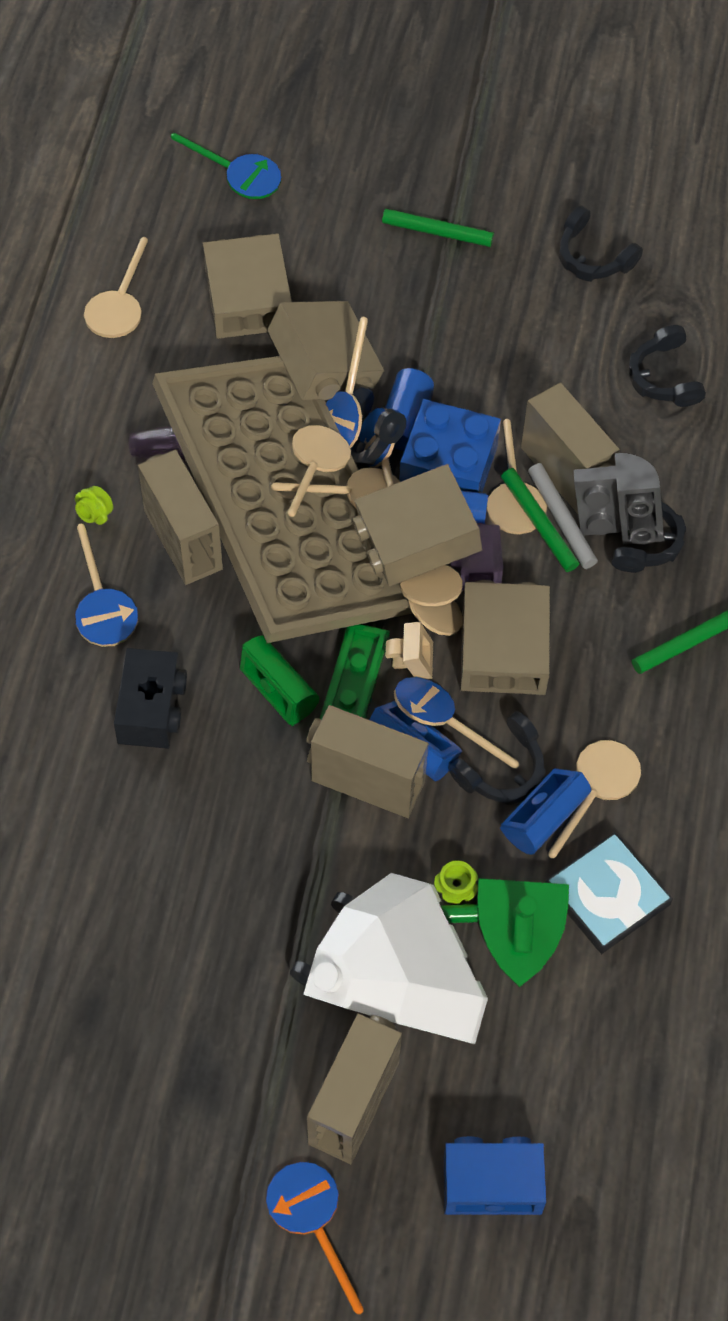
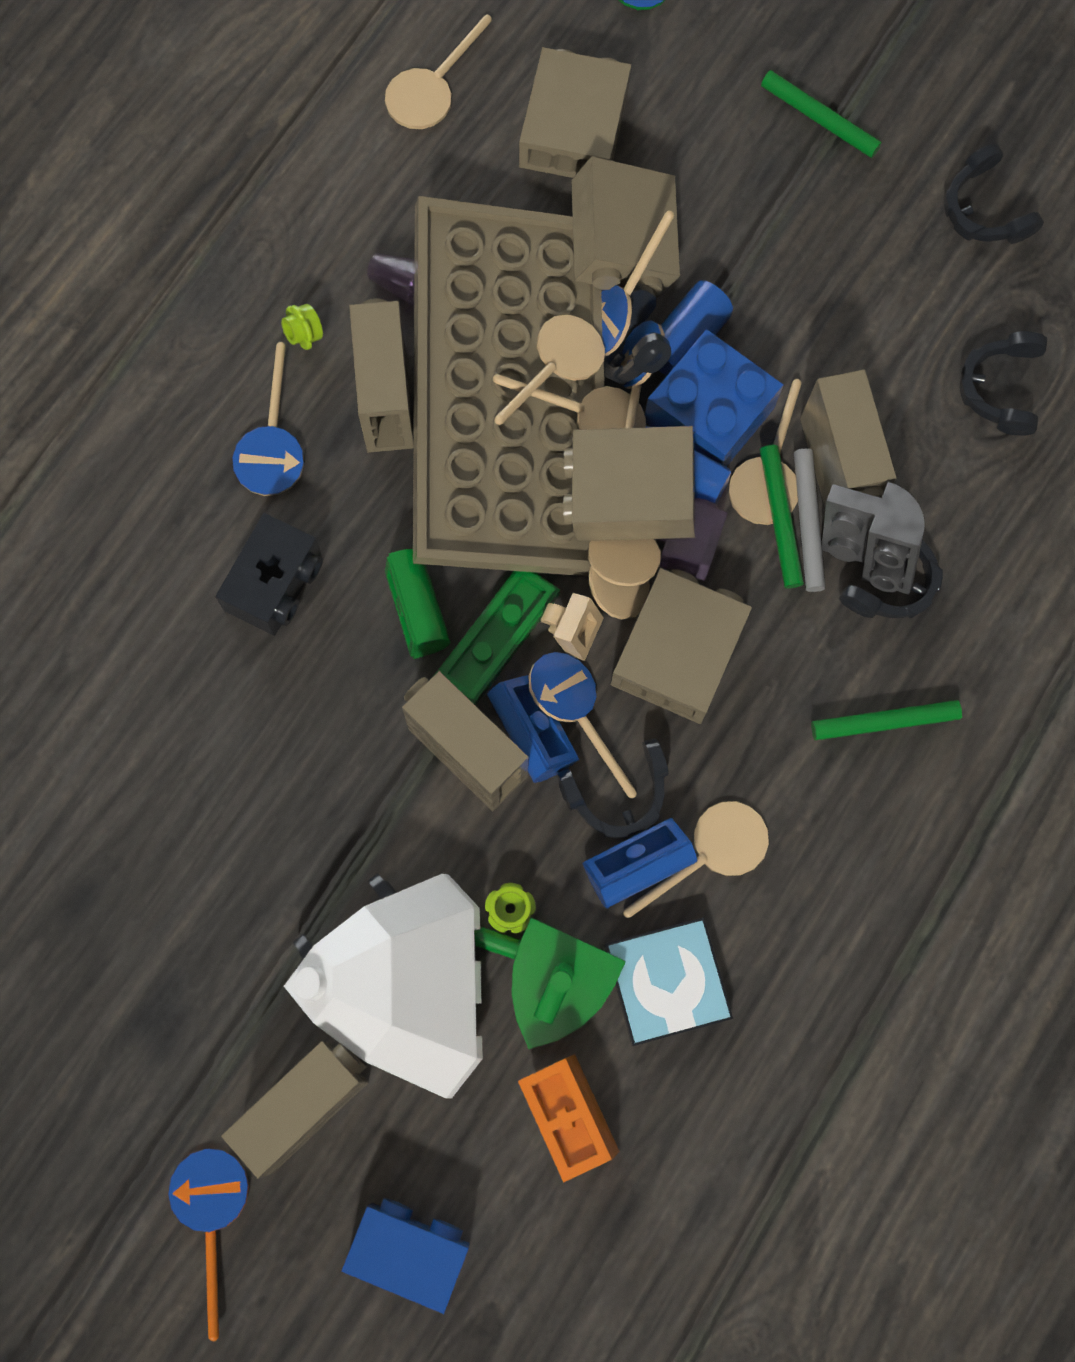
camera: 20 degrees right, 15 degrees up
none -> orange hinge [518,1054,620,1183]

